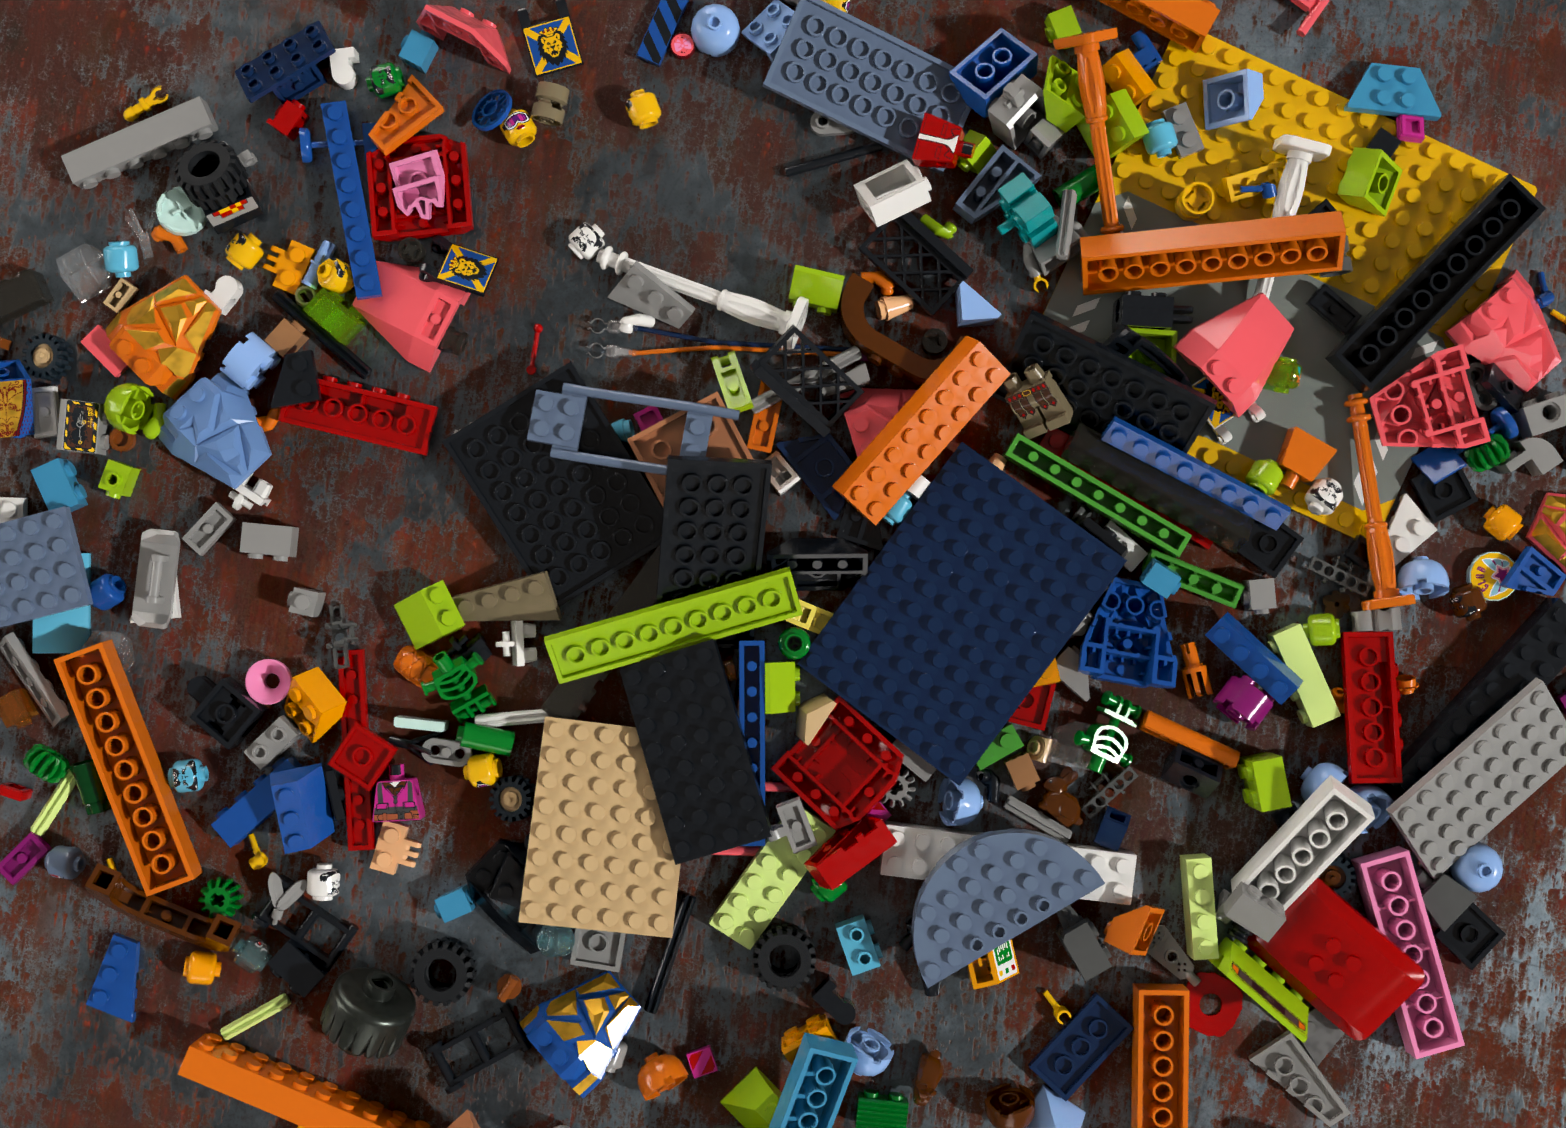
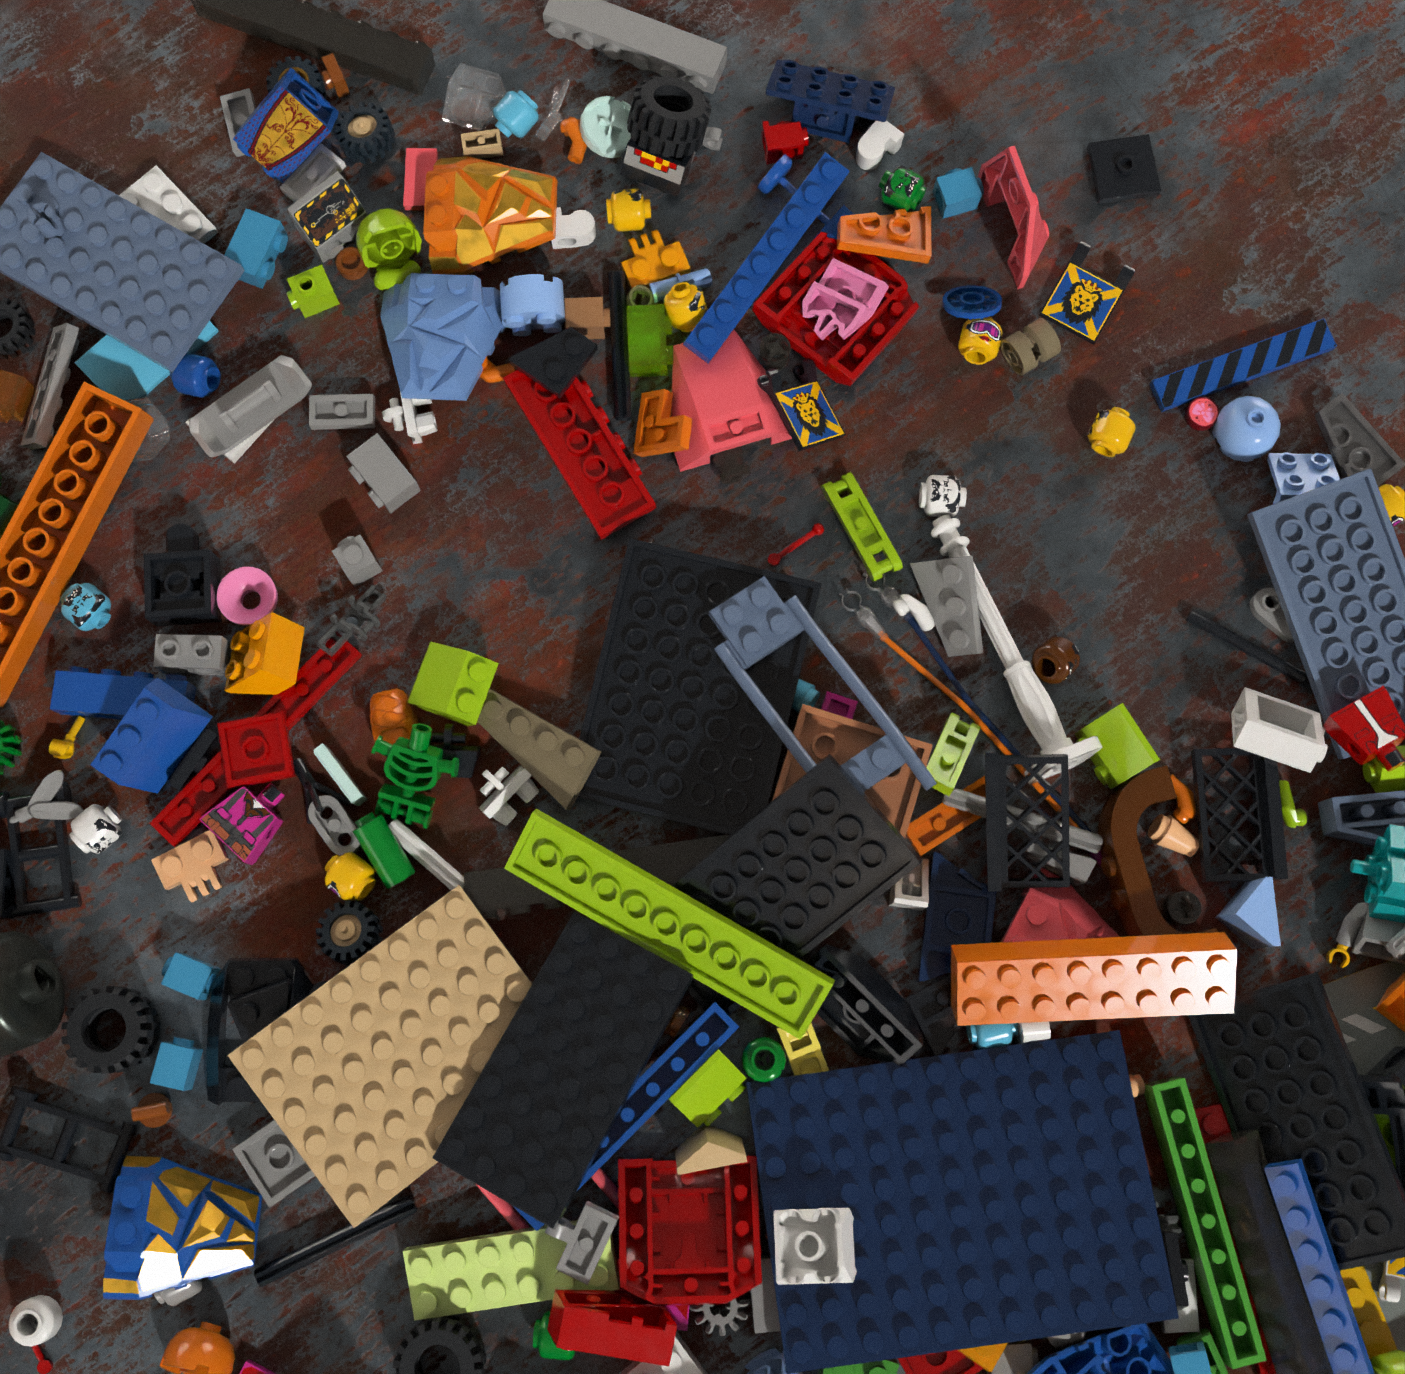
camera: 45 degrees right, 10 degrees down
yellow piece [123,86,169,122] -> none
clear light blue head [537,925,575,957] -> none
dark tan hips [1003,363,1074,439] -> none
none -> dark azure brick [150,1037,203,1091]
none -> orange plate [633,389,693,457]
none -> white slope [774,1208,857,1285]
none -> lime plate [821,472,903,582]
none -> reddish brown head [1031,637,1080,684]

